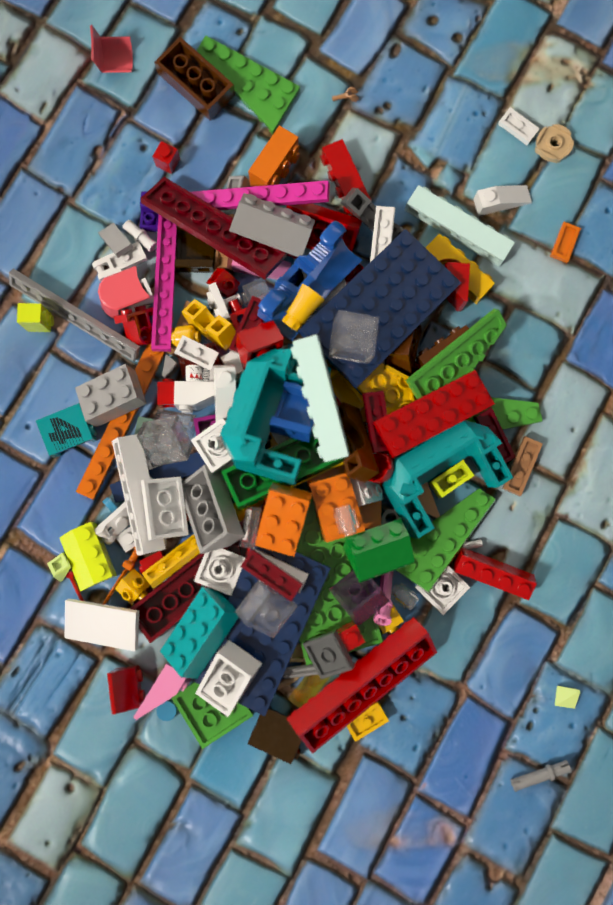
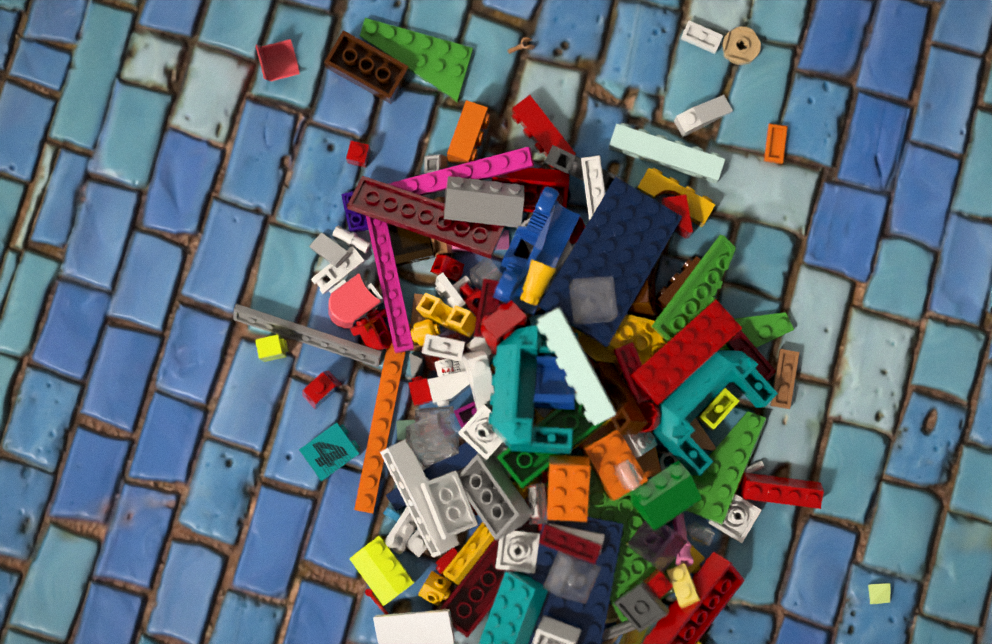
camera: 10 degrees left, 0 degrees up
yellowish green slope [47,552,71,582] -> none
light grey brick [75,364,147,427] -> none
orange sword [103,547,140,605] -> none
none -> red torso [302,371,342,409]
none -> light yellow plate [667,563,700,608]

